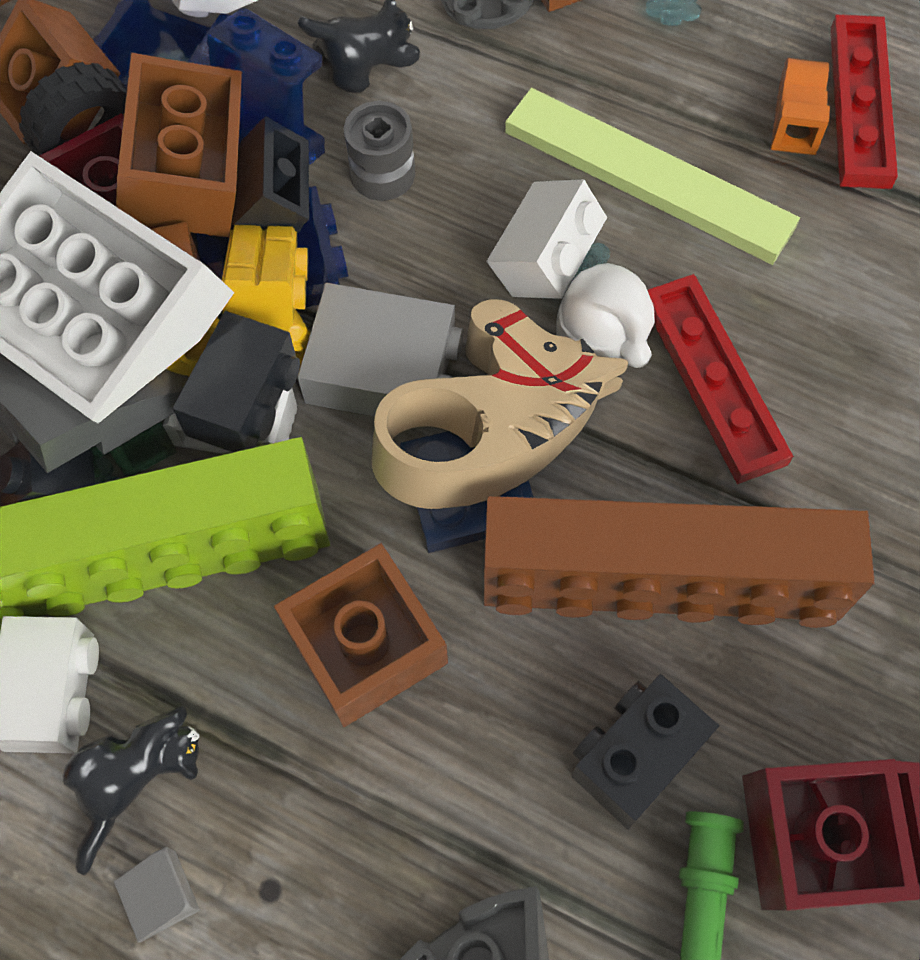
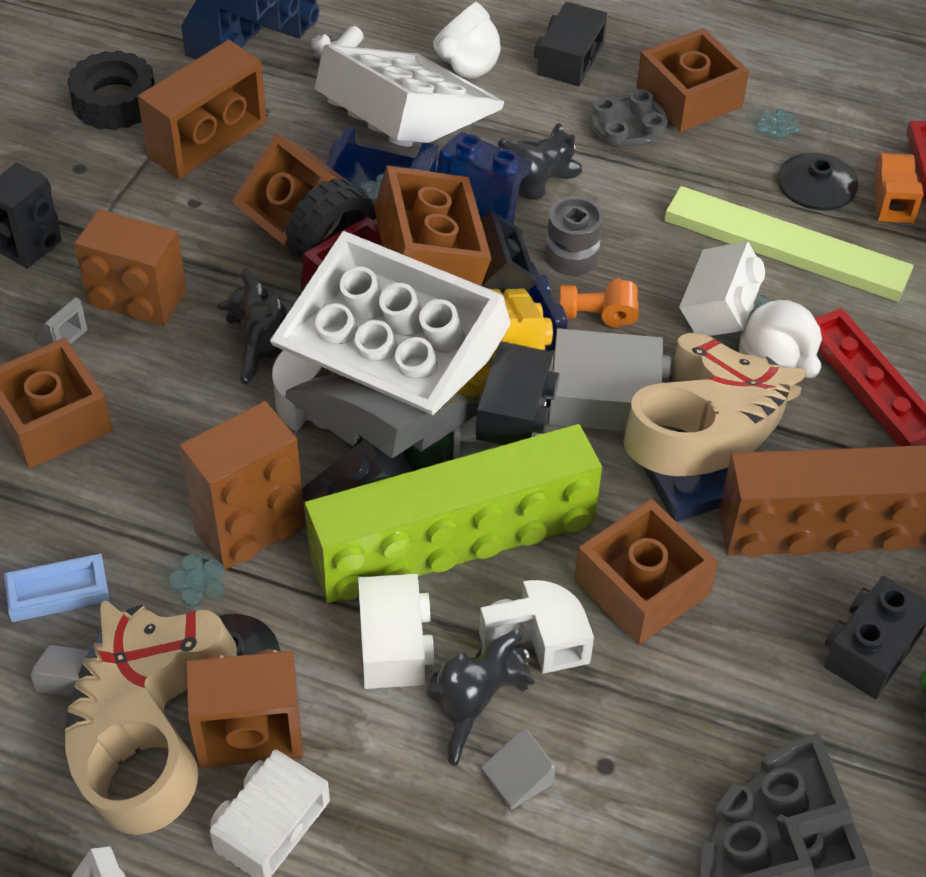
camera: 10 degrees left, 15 degrees down
none -> white brick [479,580,594,674]
none -> orange leg [559,278,639,328]
none -> black dish [778,153,858,211]

